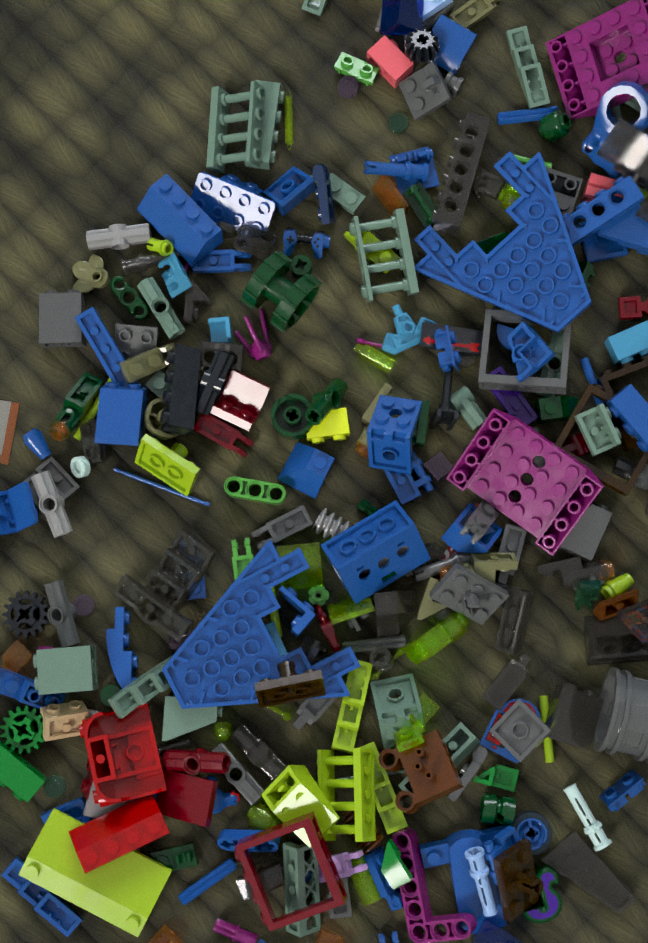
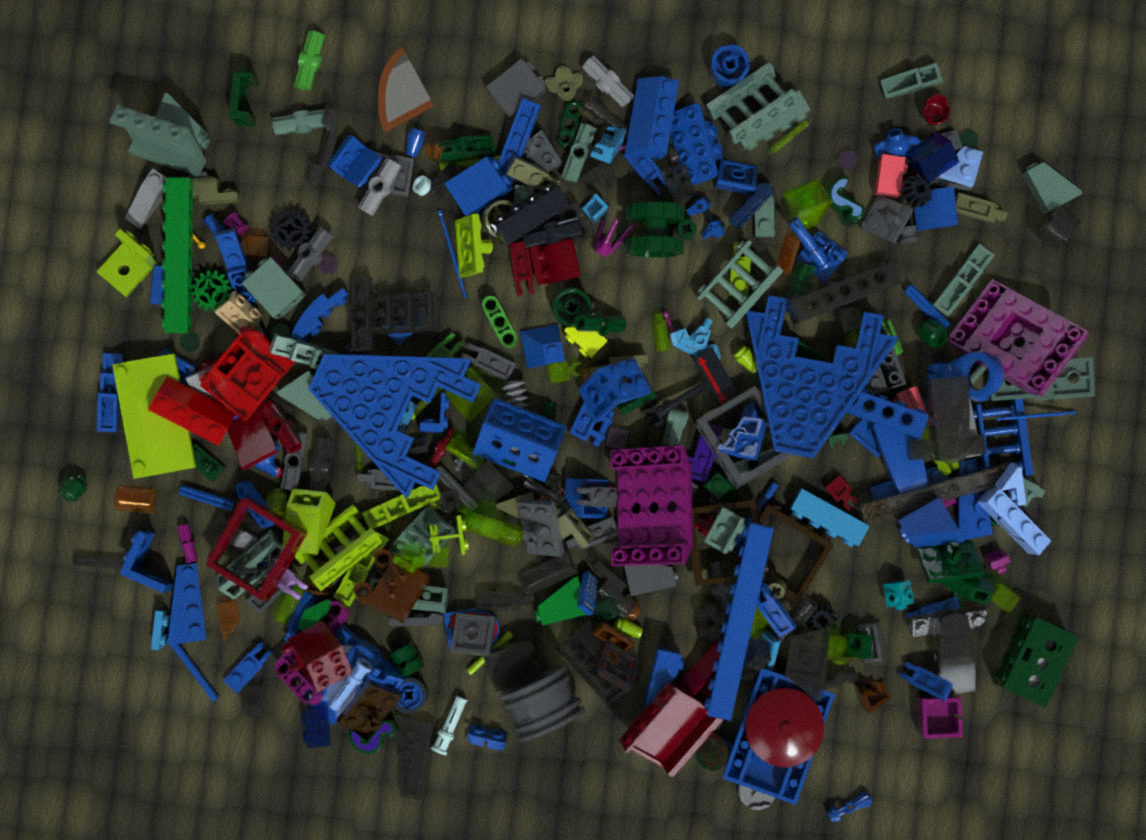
camera: 45 degrees right, 5 degrees up
lime pin [147,237,174,256] -> none
clear neon green hinge [214,722,232,741] -> none
dark brown plate [254,661,326,708] -> none
bright green plate [308,585,329,606] -> none
bright green hinge [334,52,380,86] -> none
blue hinge [434,325,461,372] -> none
green slope [473,764,520,792] -> none
none -> dark red container [281,621,352,692]
none -> lime plate [429,515,469,555]
none -> green slope [535,576,586,625]
none -> clear neon green plate [547,361,583,384]
none -> blue tile [577,572,599,615]
none -> blue brick [710,45,750,88]
none -> lime cone [733,345,758,374]
none -> clear neon green slope [783,180,833,229]
none -> dark green animal [826,176,865,223]
none -> blue piece [874,129,920,157]

